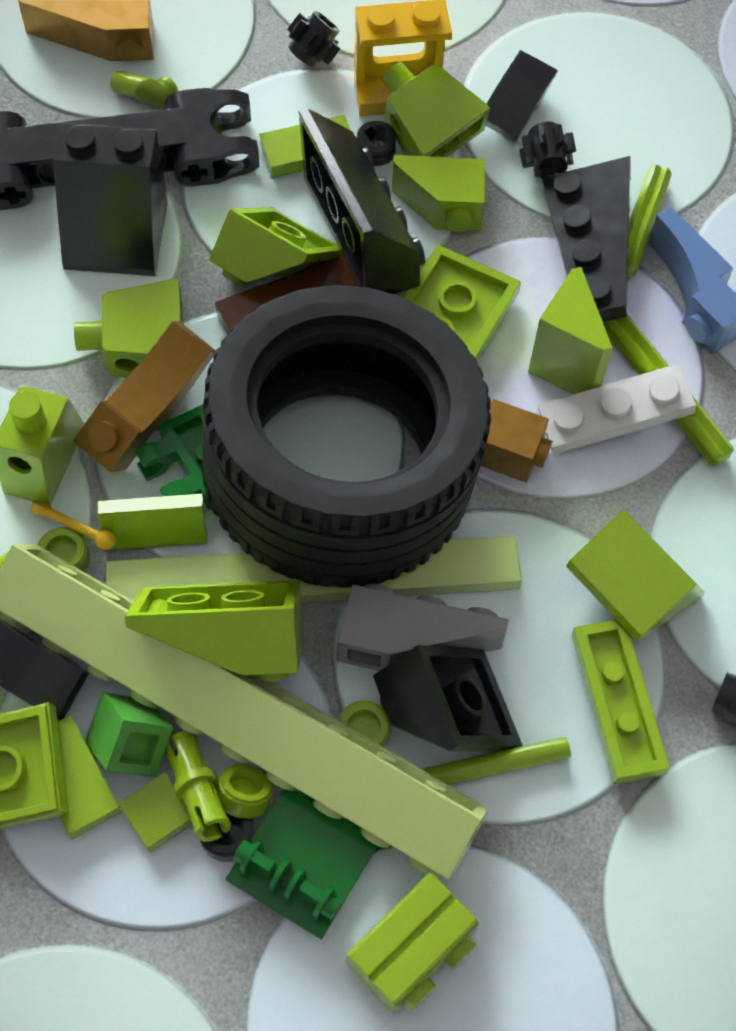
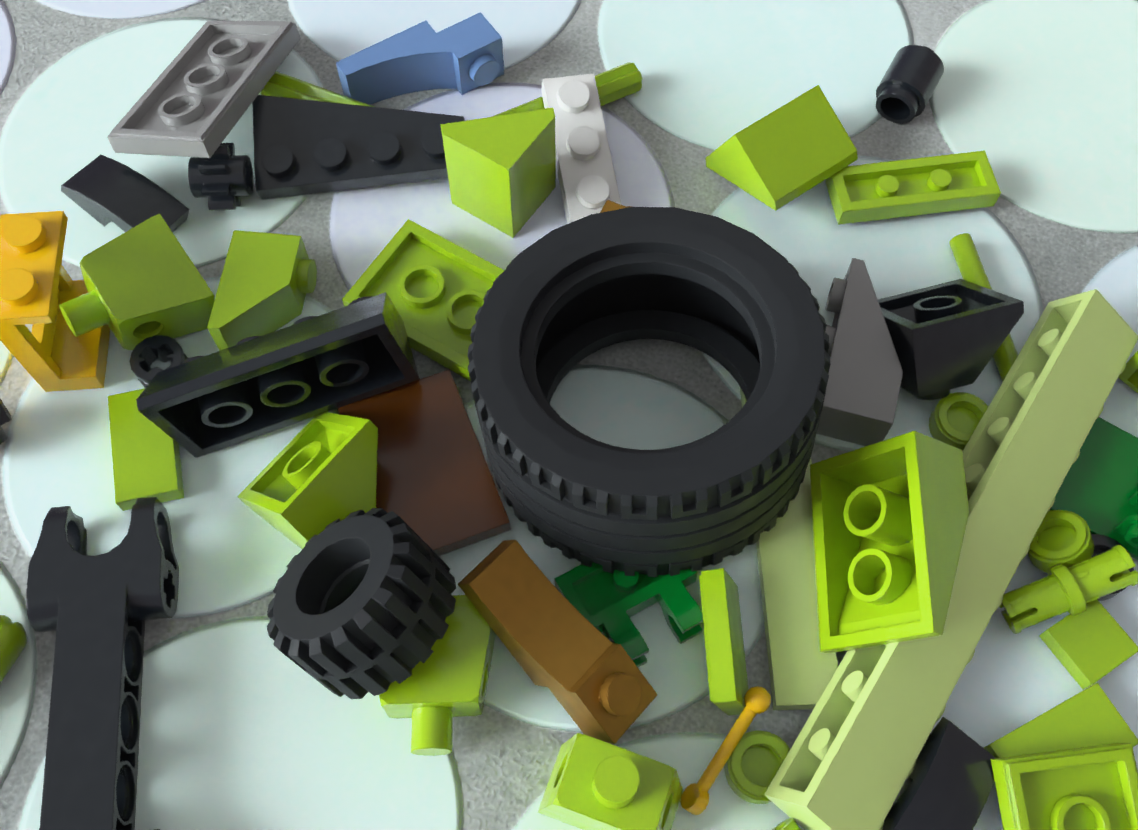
camera: 85 degrees left, 0 degrees up
black slope [53,122,168,276] -> none
bright green panel [86,692,173,777] -> none
none -> light grey tile [107,20,301,158]
none -> black tyre [267,508,456,699]

